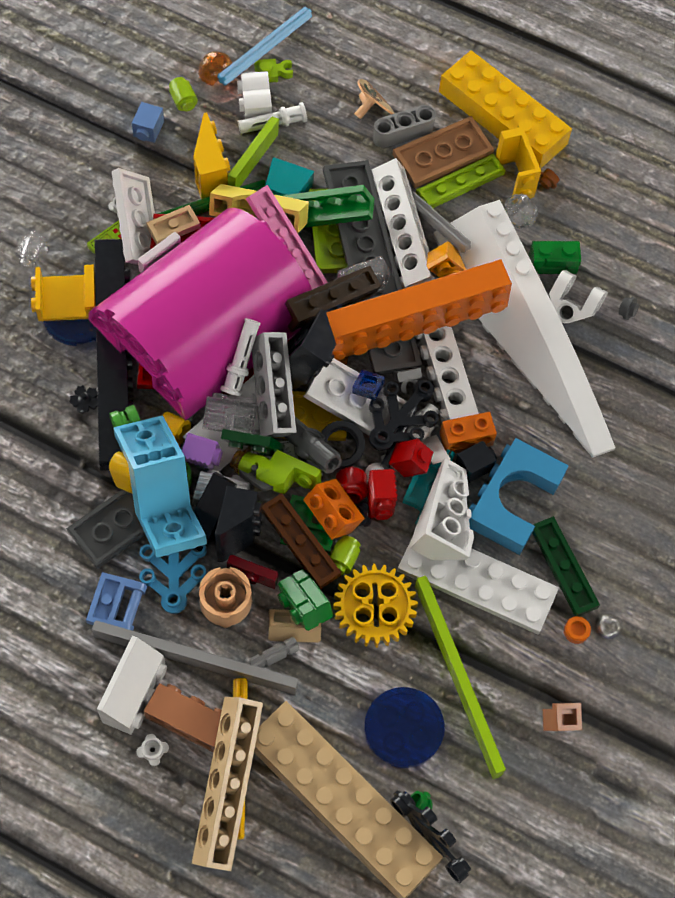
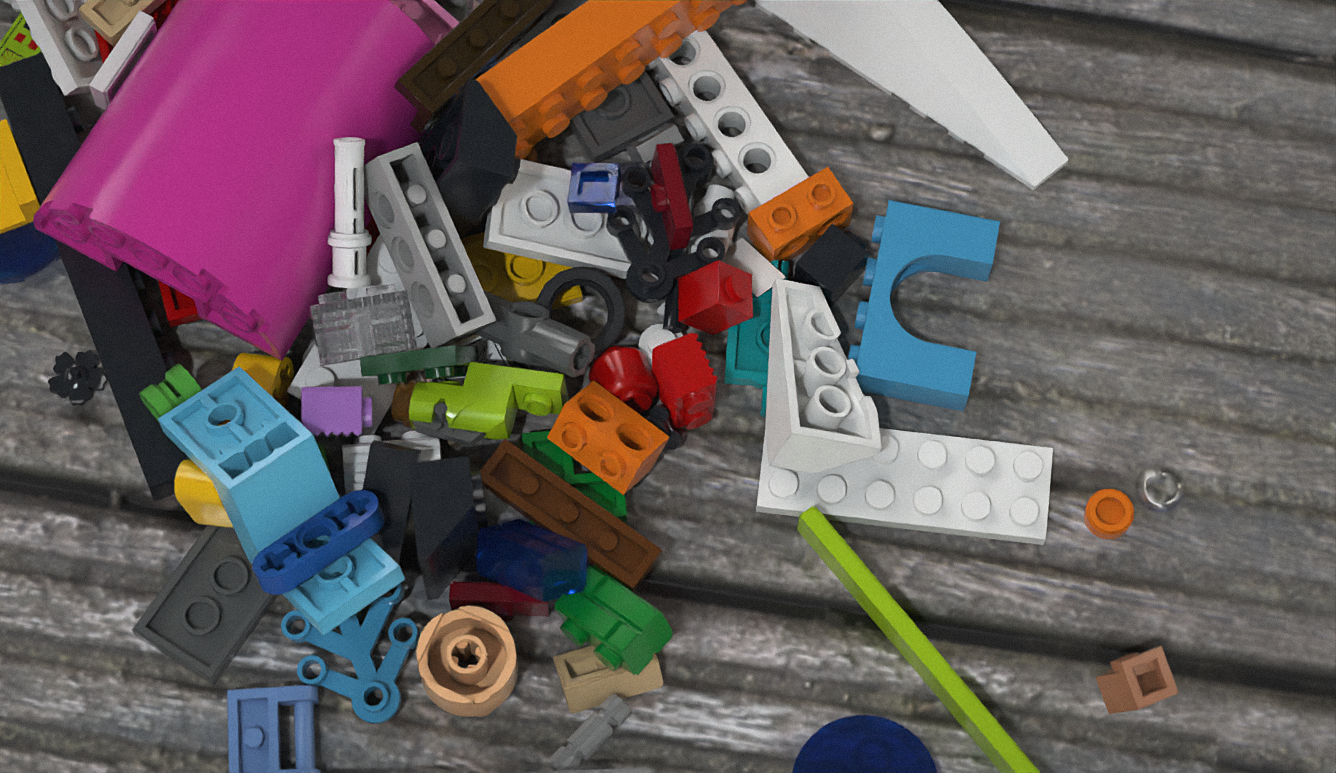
camera: 15 degrees left, 5 degrees up
lime brick [330,535,361,575] -> none
yellow gear [333,564,418,648] -> none
dark green plate [532,516,600,616] -> none
none -> blue beam [252,490,385,595]
none -> clear blue brick [476,519,588,602]
none -> dark red plate [651,143,693,250]

